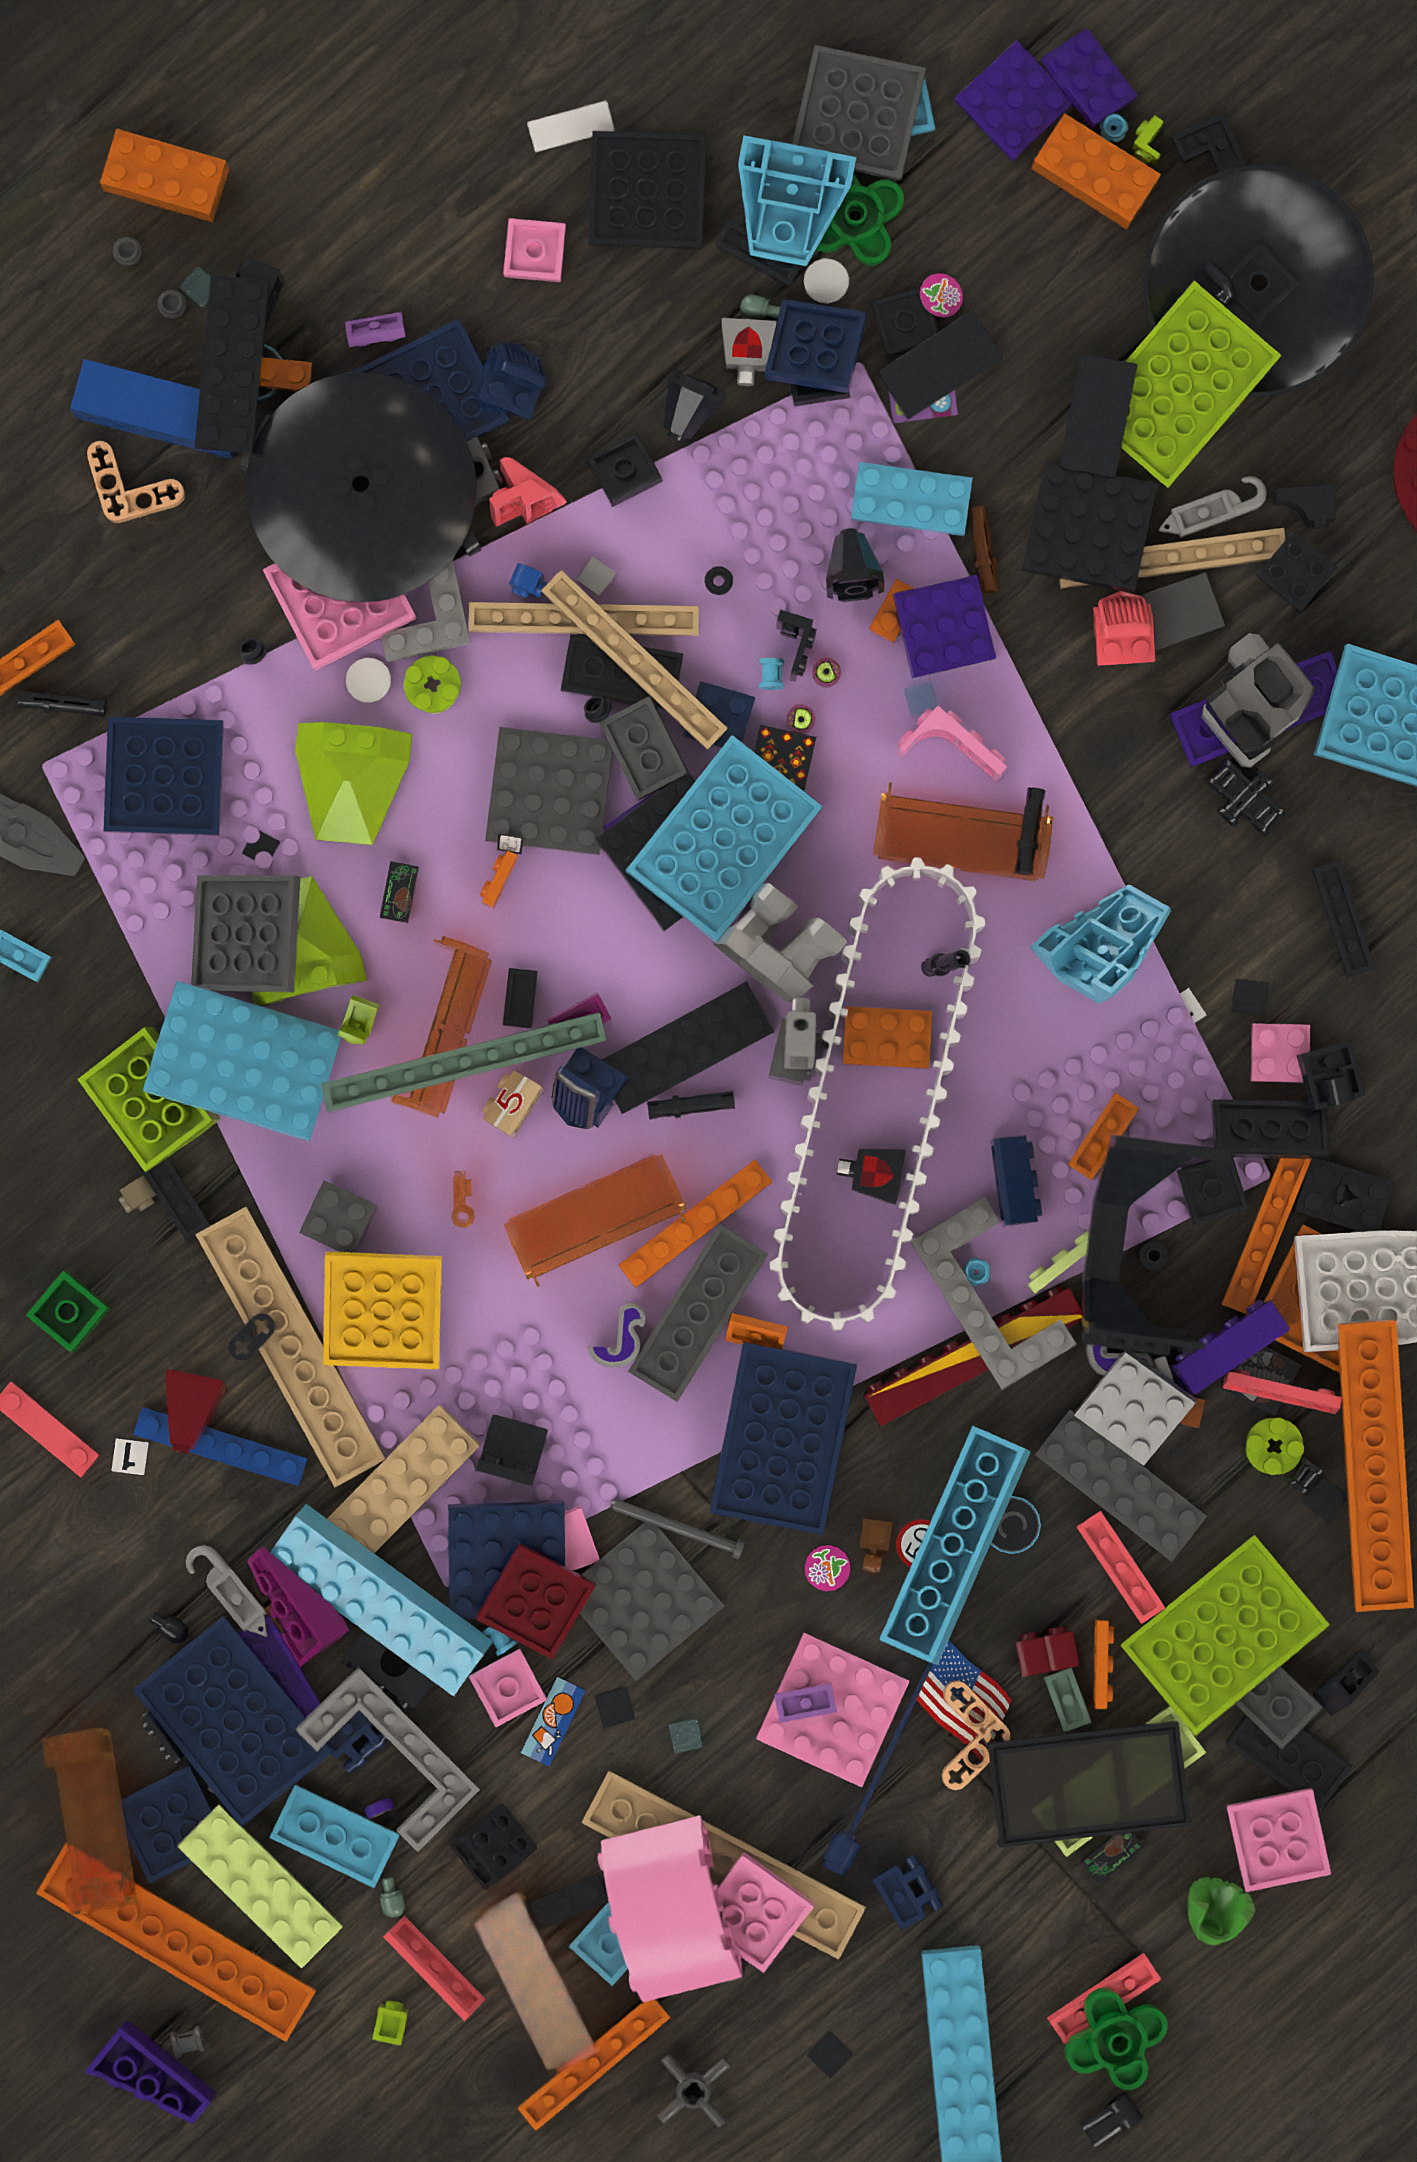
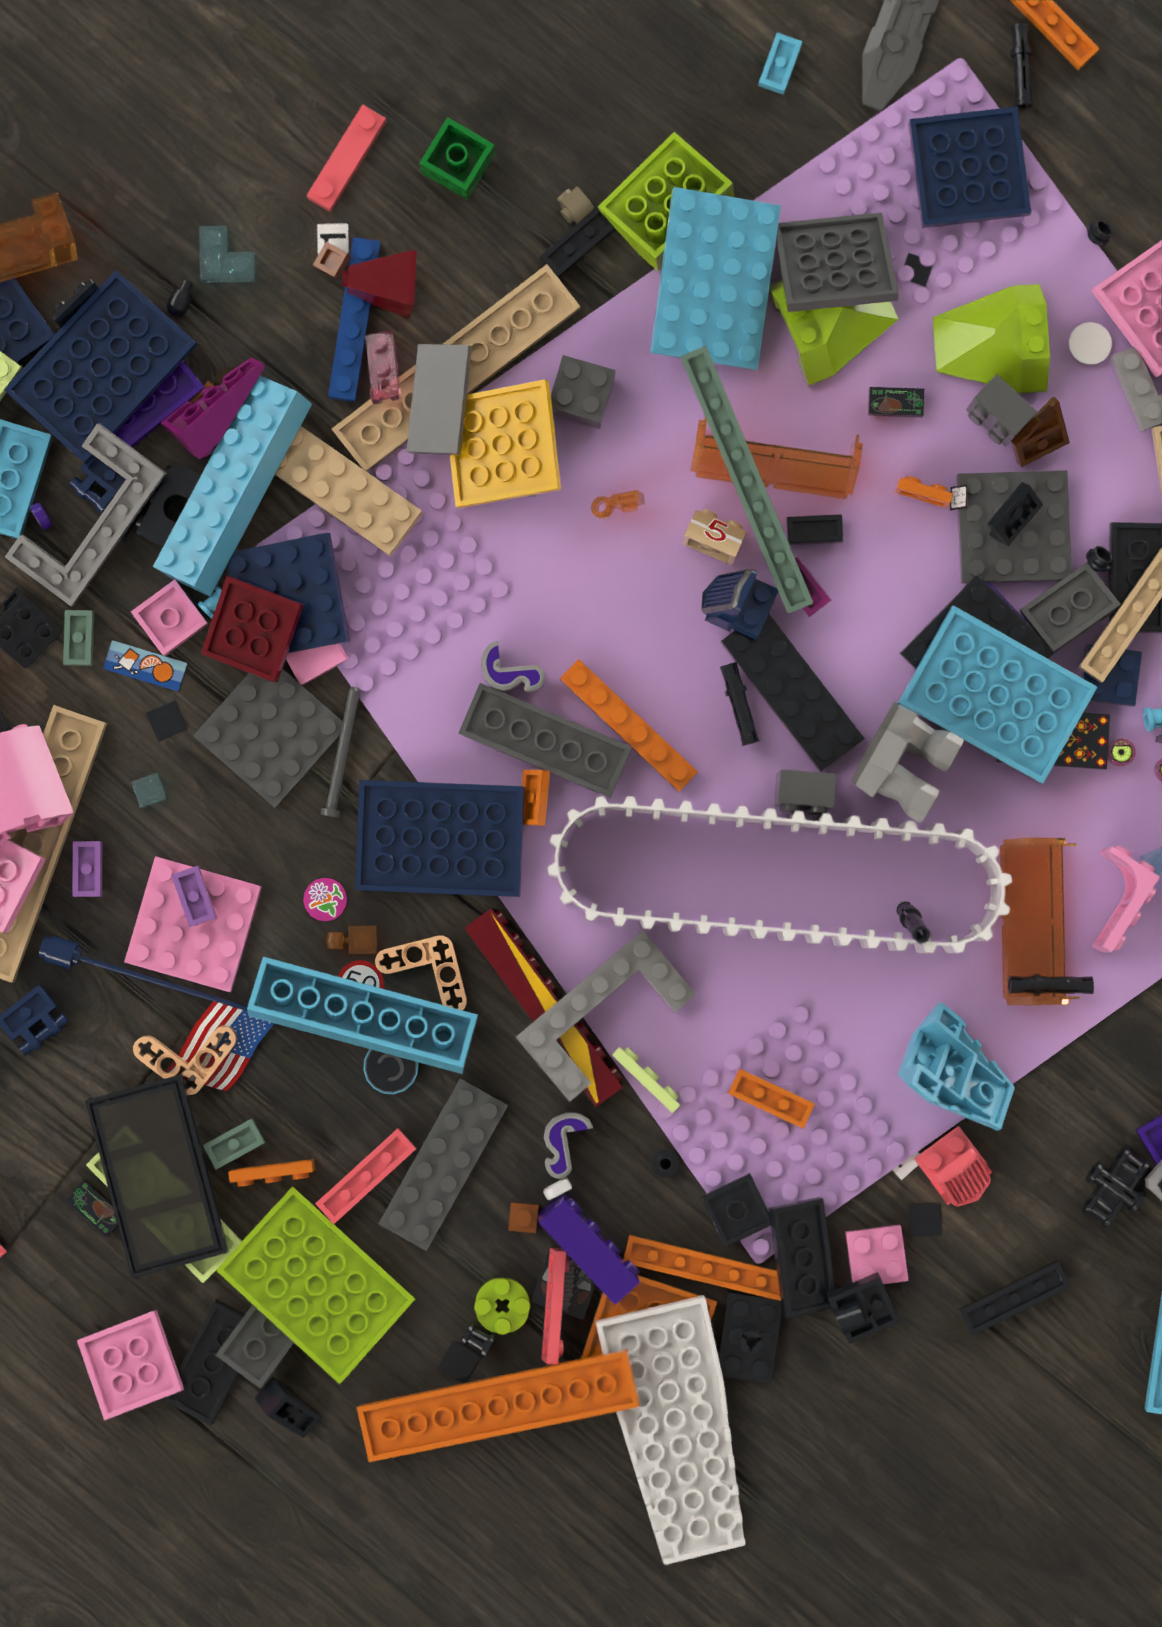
camera: 80 degrees right, 0 degrees up
light grey plate [186,1545,267,1637] -> none
black beam [228,1313,276,1361] -> none
lime bracket [338,995,380,1045] -> none
lime plate [404,656,461,714] -> none
black bracket [476,1415,548,1486] -> none
clear orange piece [504,1154,686,1287] -> none
light grey torso [784,998,816,1070] -> none
black torso [836,1149,906,1205] -> none
orange plate [842,1006,932,1069] -> none
medium azure plate [962,1258,990,1286] -> none
dark blue slope [990,1135,1042,1227] -> none
dark red brick [1014,1626,1080,1676] -> none
light grey plate [1074,1350,1196,1466] -> none
black panel [1082,1134,1232,1355] -> none
bright green hair [1188,1877,1255,1946] -> none
none -> sand green plate [63,610,94,666]
none -> medium lavender plate [72,841,102,897]
none -> clear light blue plate [199,226,255,282]
none -> plate [313,241,352,280]
none -> clear pink plate [365,330,401,405]
none -> light nougat beam [375,936,467,1011]
none -> tile [406,344,472,455]
none -> coral piece [914,1126,992,1207]
none -> dark grey brick [966,374,1037,447]
none -> black bracket [987,482,1044,546]
none -> reddish brown wing [1011,397,1070,467]

